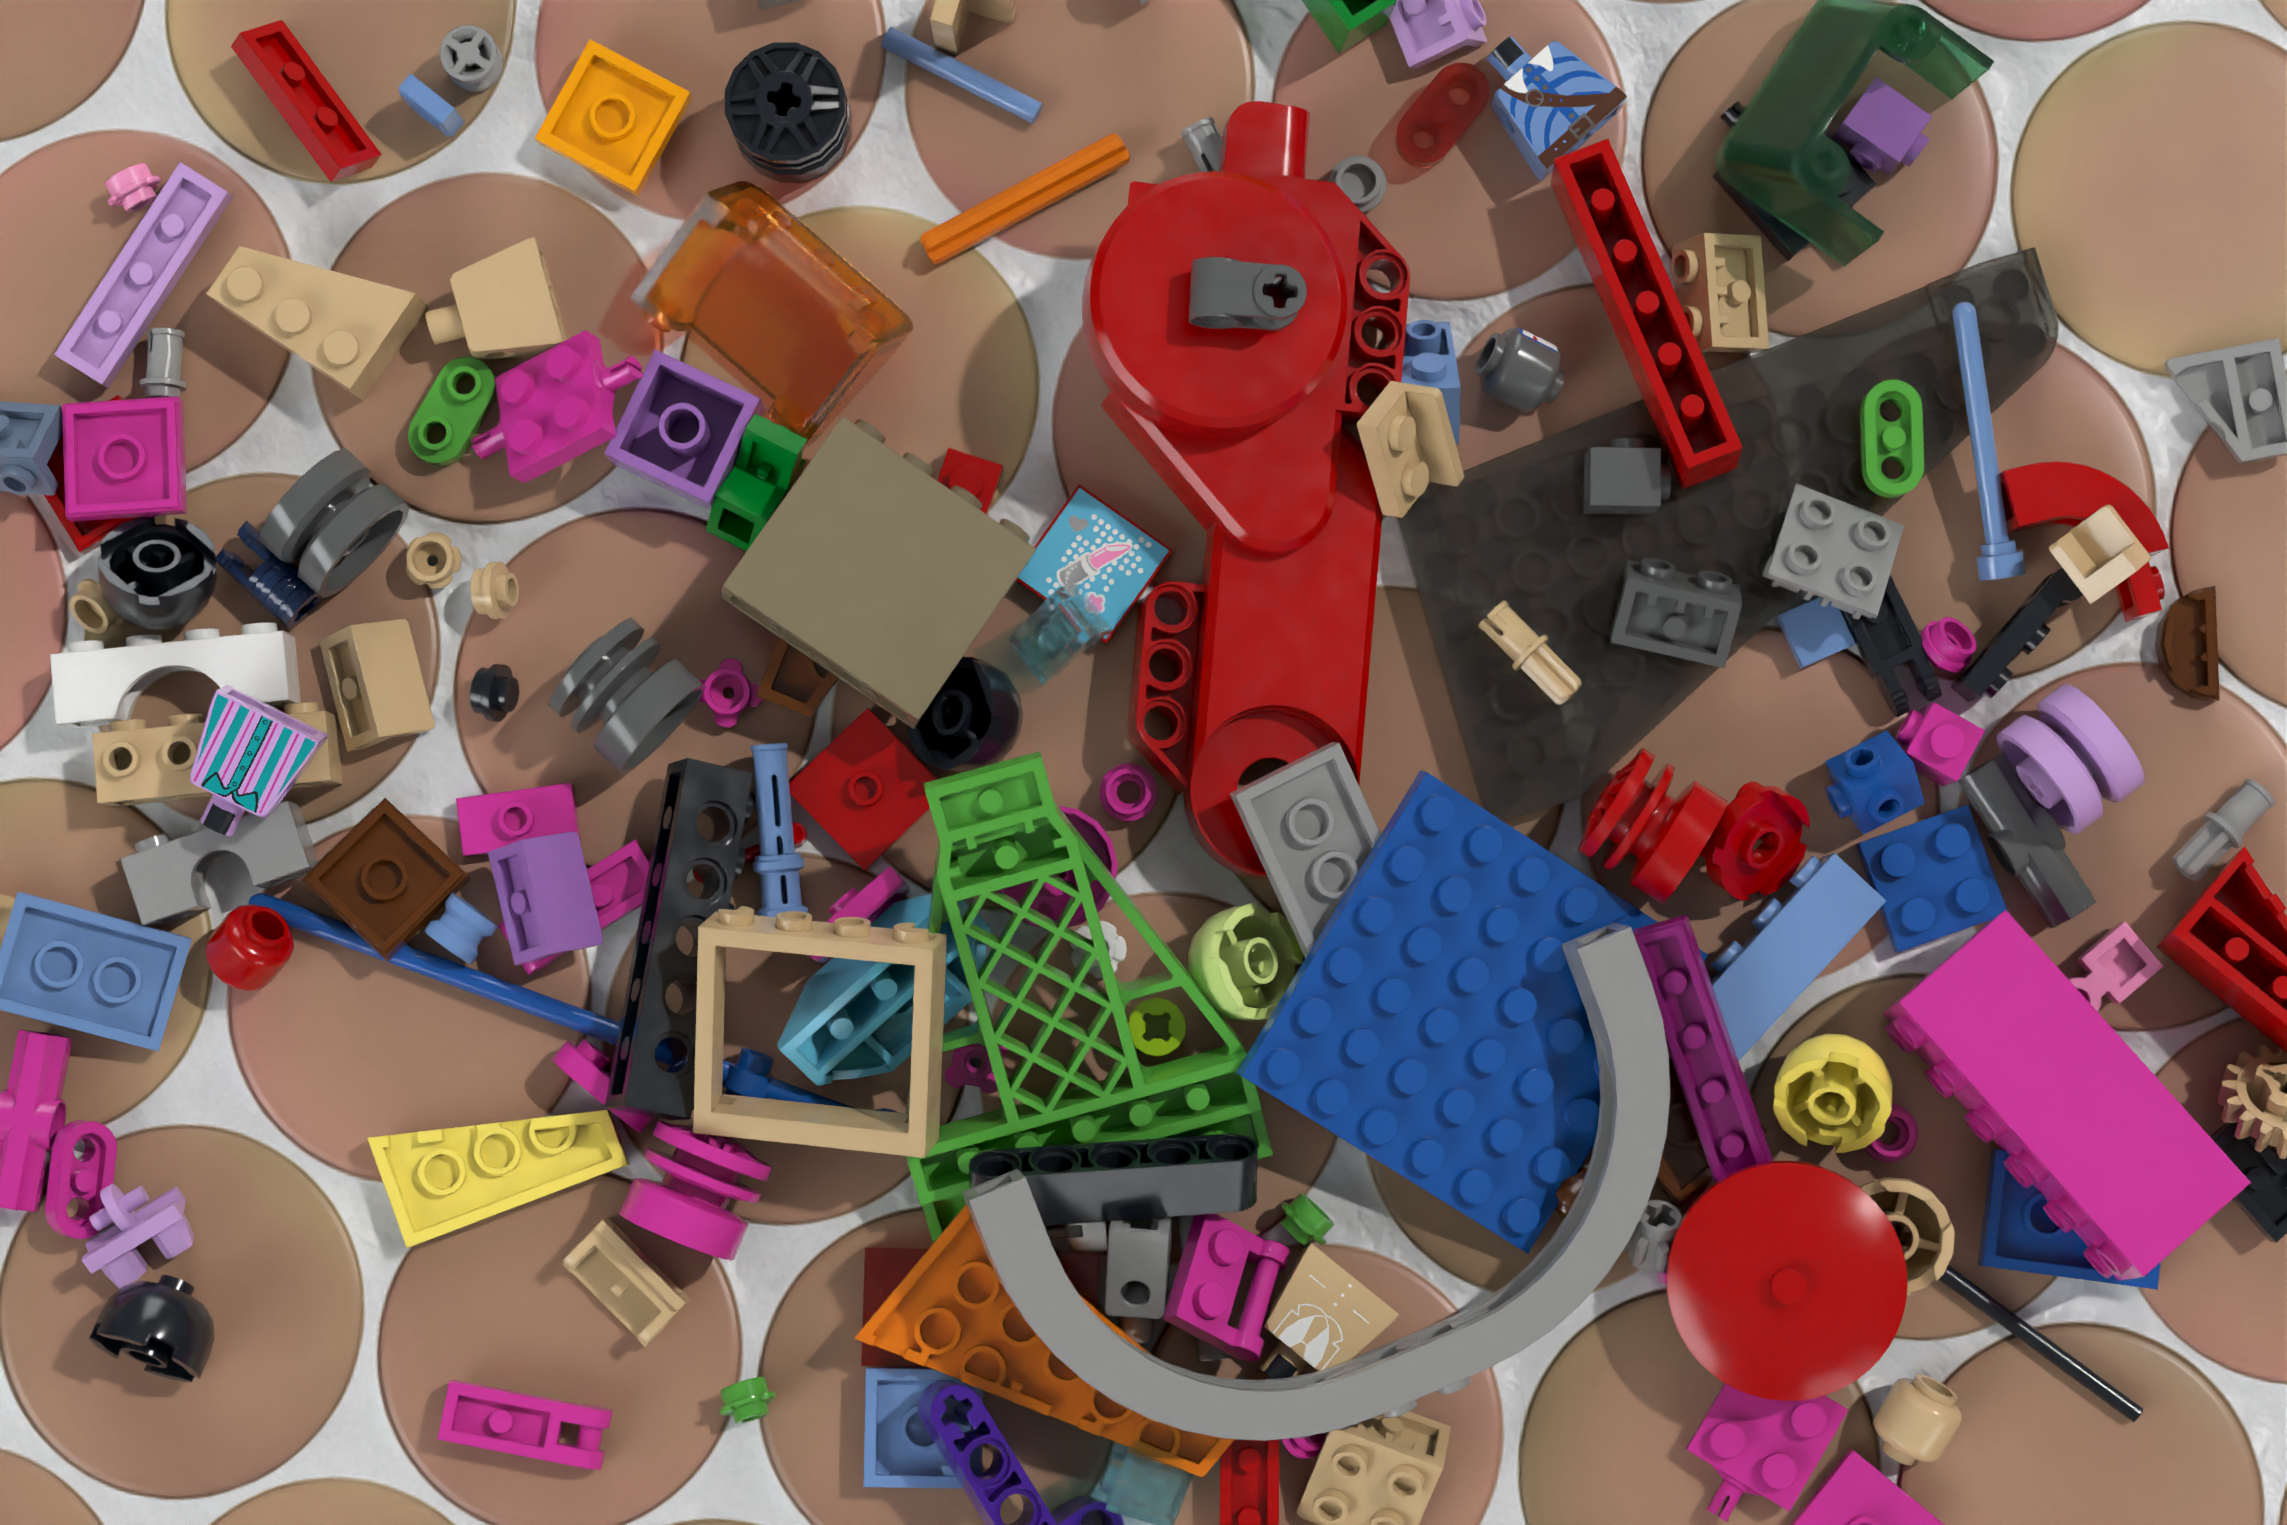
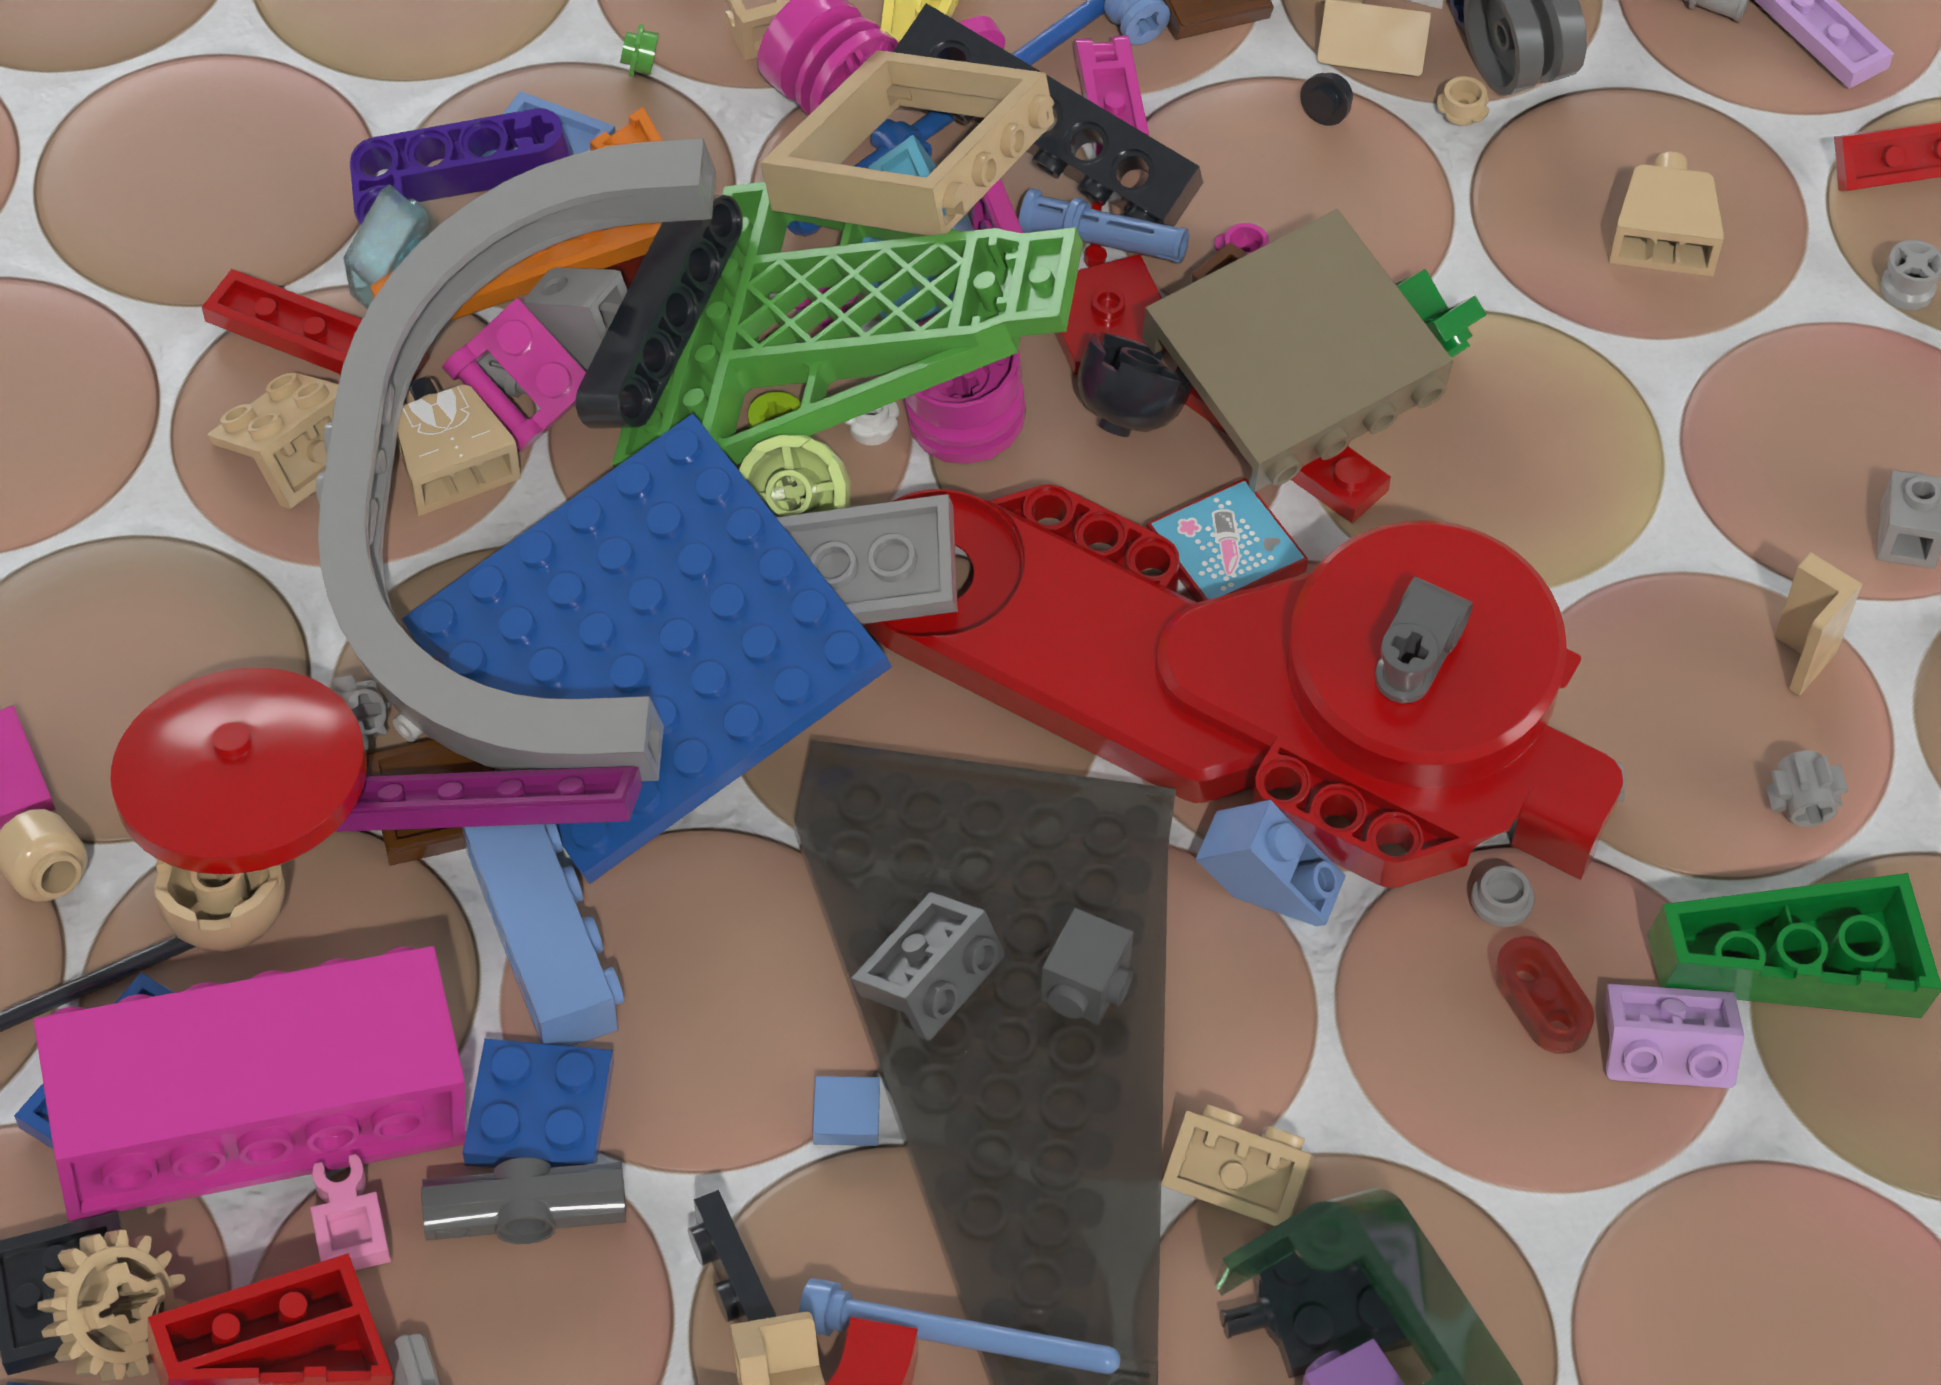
camera: 115 degrees right, 30 degrees down
bright pink plate [105,163,161,213] -> none
tan wedge [206,246,428,401] -> none
medium blue tile [398,73,465,137] -> none
bright green plate [408,357,497,467] -> none
dark pink plate [456,783,581,857] -> none
tan plate [470,561,519,620] -> none
dark pink plate [472,330,643,484] -> none
medium lavender panel [488,831,603,966] -> none
light orange plate [535,39,693,196] -> none
dark grey wheel [548,618,706,775] -> none
medium lavender brick [604,349,766,510] -> none
clear orange windscreen [630,181,914,448] -> none
black wheel [725,42,852,183] -> none
medium blue bar [881,27,1043,124] -> none
orange axle [920,134,1130,264] -> none
clear light blue slope [1008,584,1113,685] -> none
dark pink plate [1099,763,1157,822] -> none
bright green plate [1281,1193,1335,1246] -> none
tan bracket [1356,381,1464,518] -> none
dark grey head [1475,327,1565,412] -> none
tan axle [1478,600,1582,705] -> none
torso [1487,36,1627,181] -> none
red brick [1551,139,1743,489] -> none
red wheel [1577,748,1728,904] -> none
dark pink plate [1685,1383,1848,1522] -> none
red plate [1700,781,1810,900] -> none
light grey hinge [1762,483,1905,620] -> none
light yellow cylinder [1773,1034,1892,1153] -> none
blue brick [1825,730,1925,835] -> none
black hinge [1840,575,1942,717] -> none
bright green plate [1860,379,1924,498] -> none
dark pink plate [1863,1104,1918,1162] -> none
dark pink brick [1895,702,1985,787] -> none
dark pink plate [1920,617,1976,673] -> none
lavender wheel [1996,683,2145,835] -> none

